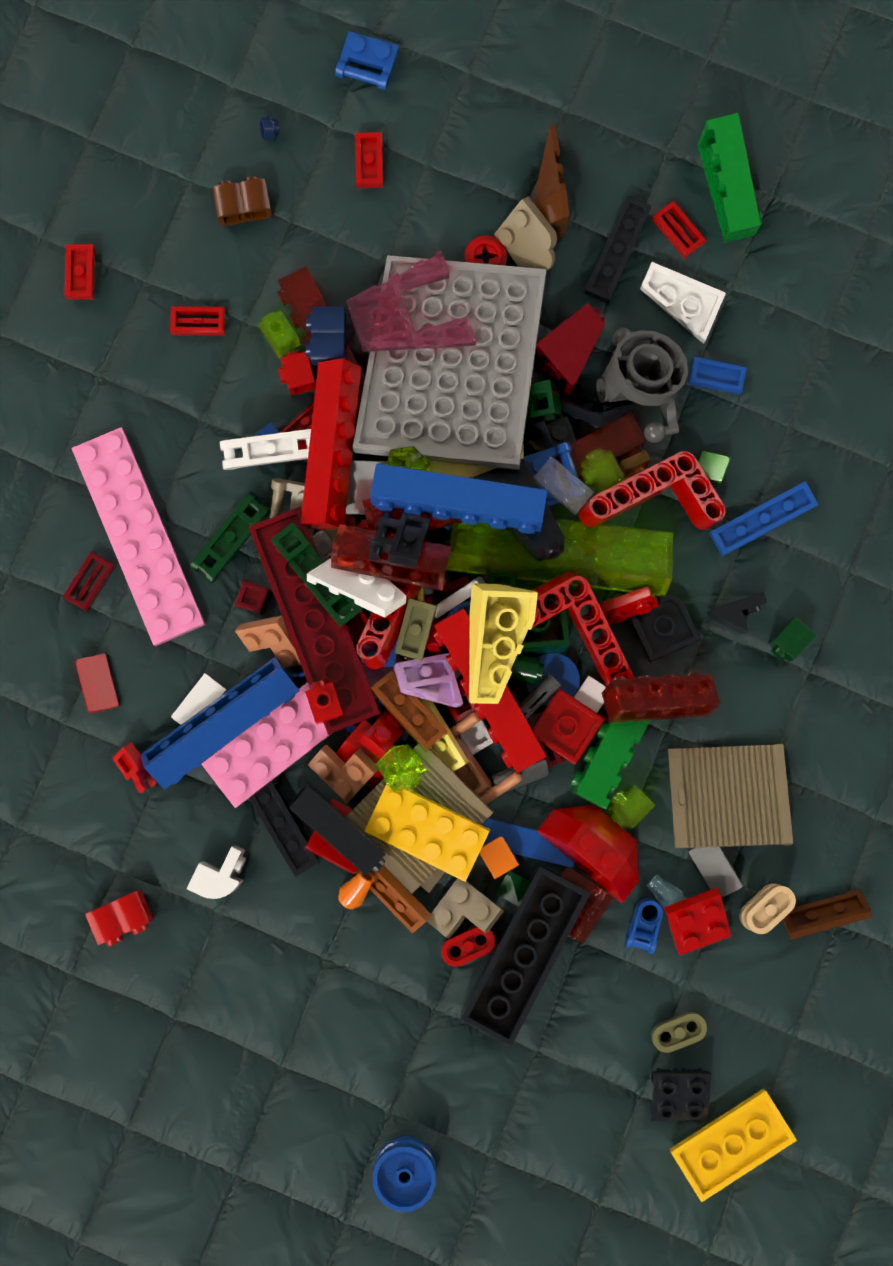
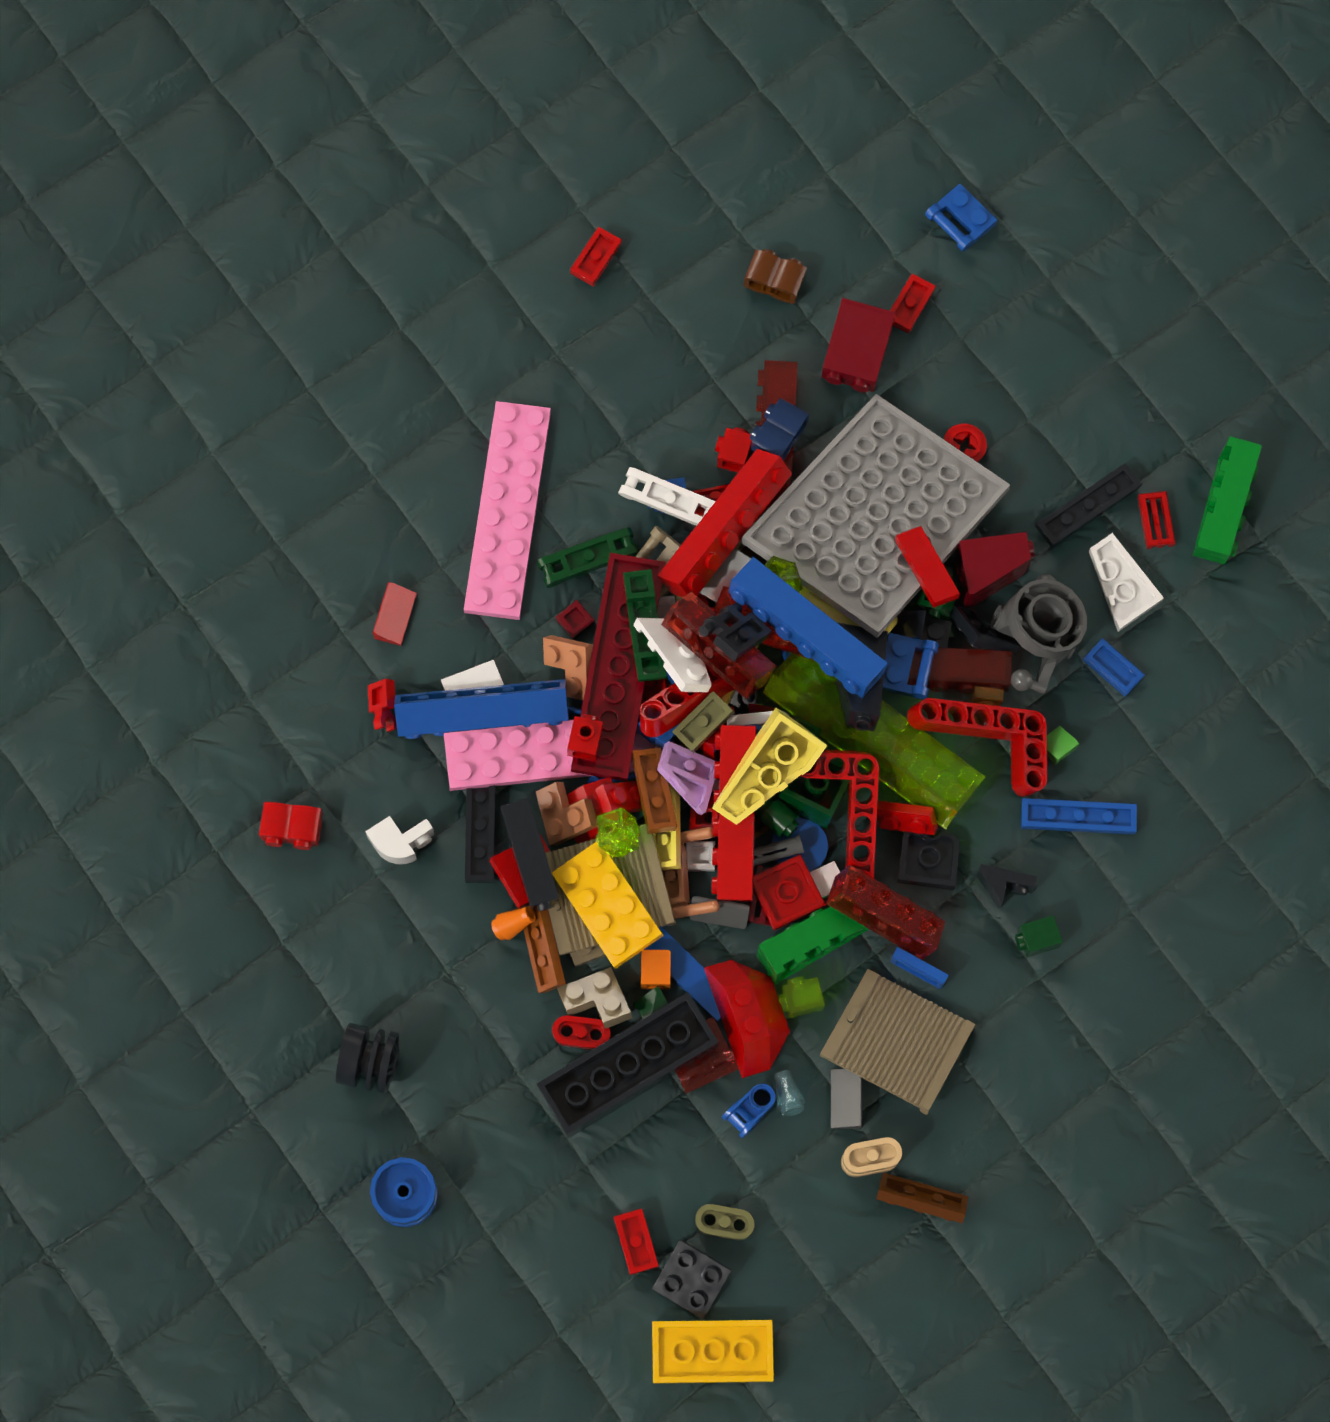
camera: 30 degrees right, 10 degrees down
dark red tile [62,551,116,612] -> none
red tile [170,306,226,336] -> none
clear neon green brick [258,310,301,359] -> none
dark blue plate [260,114,280,142] -> none
clear pink wing [346,250,476,352] -> none
dark tan plate [494,197,557,271] -> none
reddish brown wedge [533,125,569,238] -> none
clear plate [533,456,594,515] -> none
clear neon green brick [580,448,626,493] -> none
red plate [664,888,731,956] -> none
none -> black wheel [336,1023,400,1094]
none -> red plate [614,1208,659,1275]
none -> dark red slope [821,298,896,392]
none -> blue tile [891,947,949,989]
none -> red tile [895,526,960,608]

